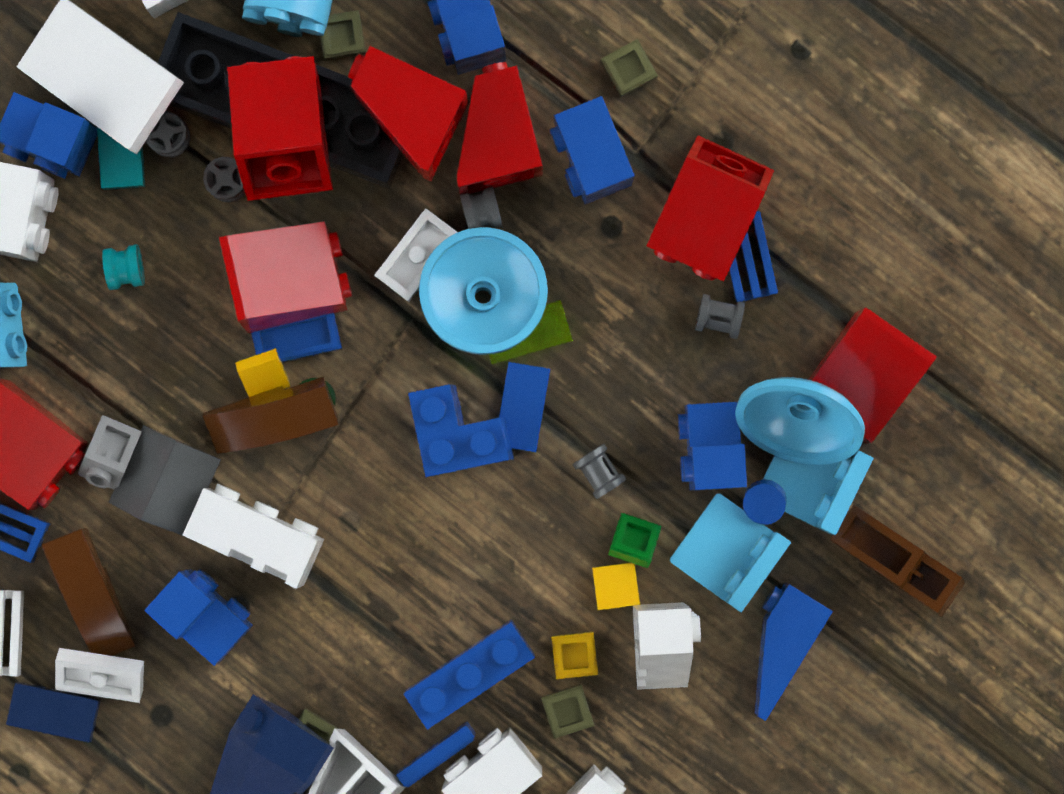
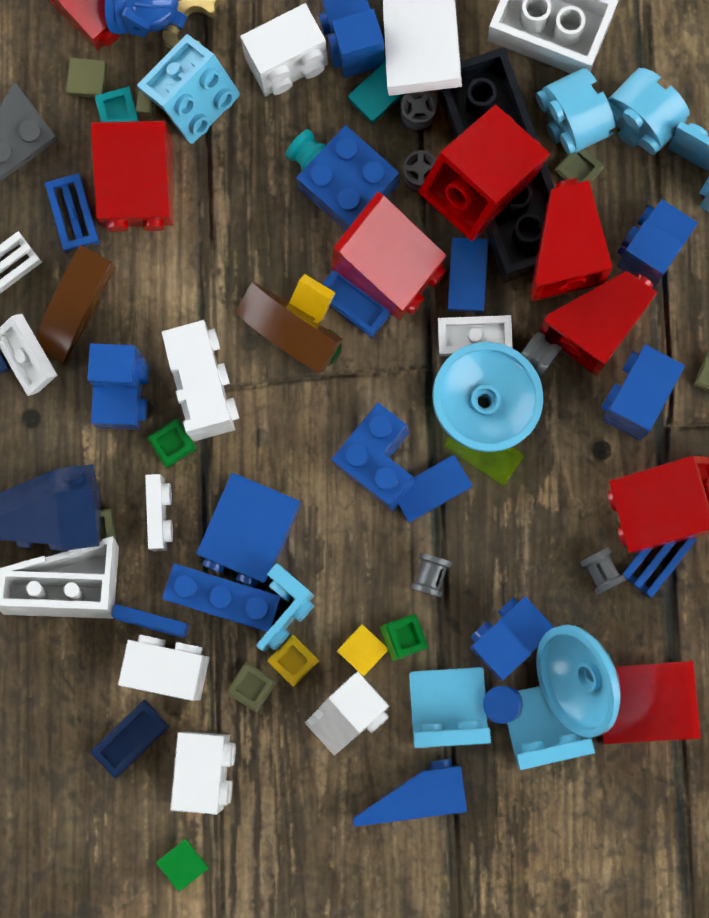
camera: 60 degrees right, 5 degrees down
light grey bracket [78,415,142,490] -> none
dark grey slope [109,425,222,536] -> none
reddish brown slope [830,505,966,617] -> none
none -> white plate [145,474,173,552]
none -> green tile [147,418,198,469]
none -> blue brick [196,472,302,588]
none -> medium azure bracket [256,563,315,652]
none -> blue brick [296,125,399,231]
none -> blue tile [447,237,488,313]

